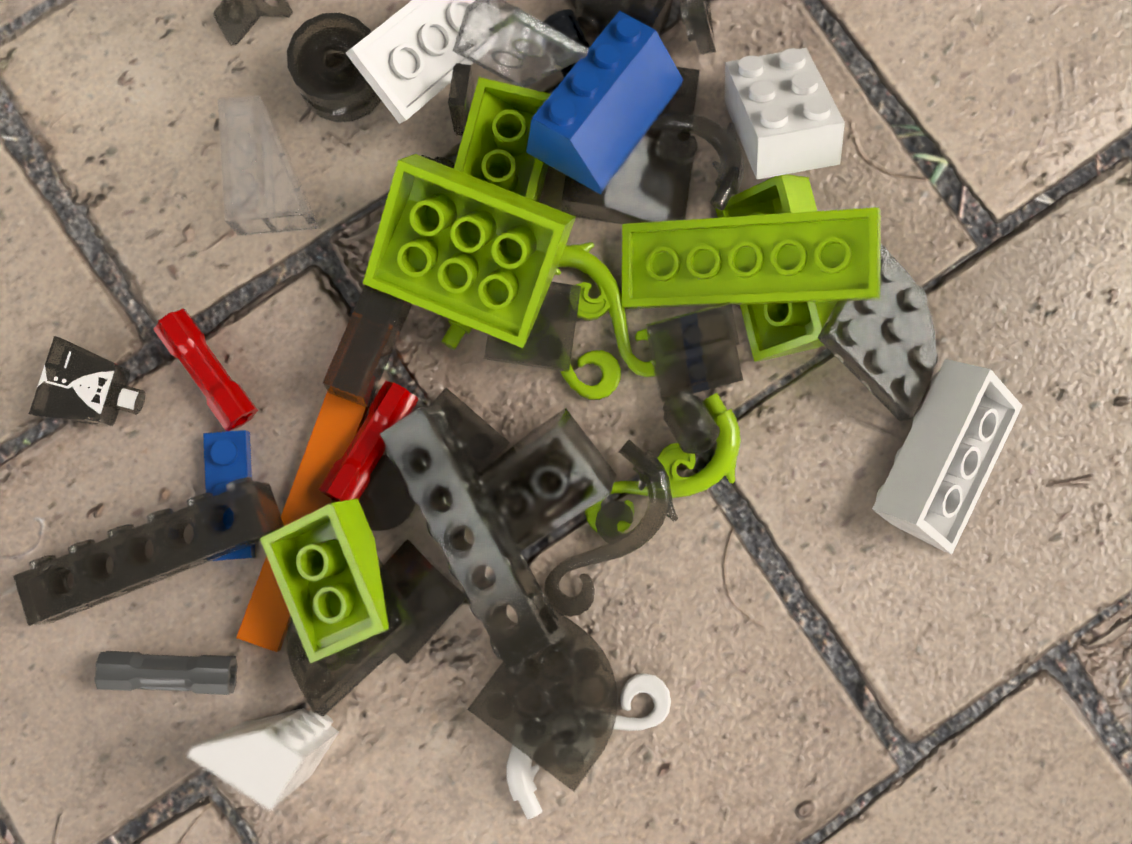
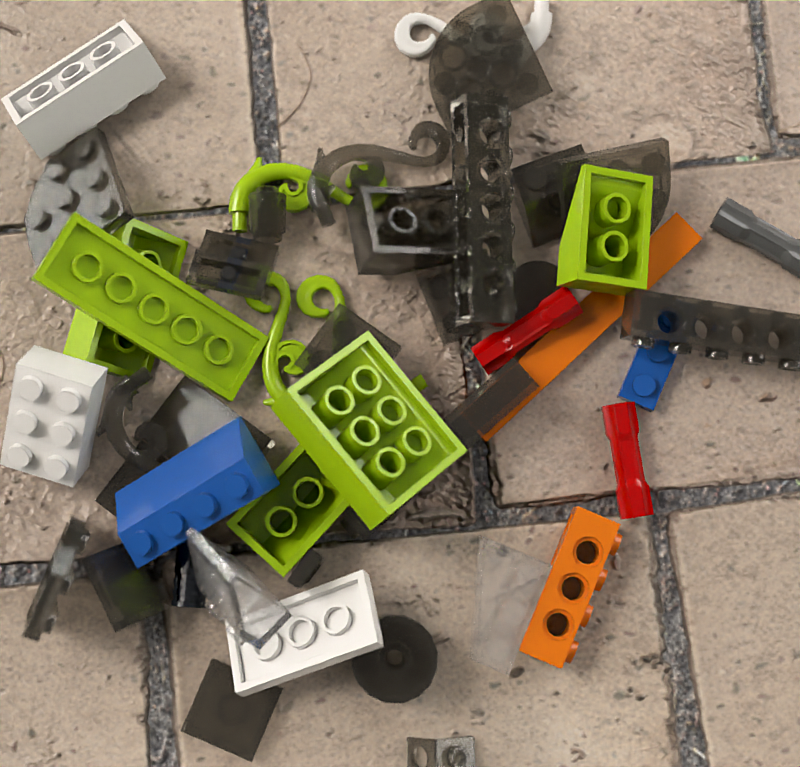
camera: 150 degrees left, 0 degrees up
clear smoke torso [29,336,145,426] -> none
white slope [187,708,339,811] -> none
none -> orange brick [515,506,622,669]

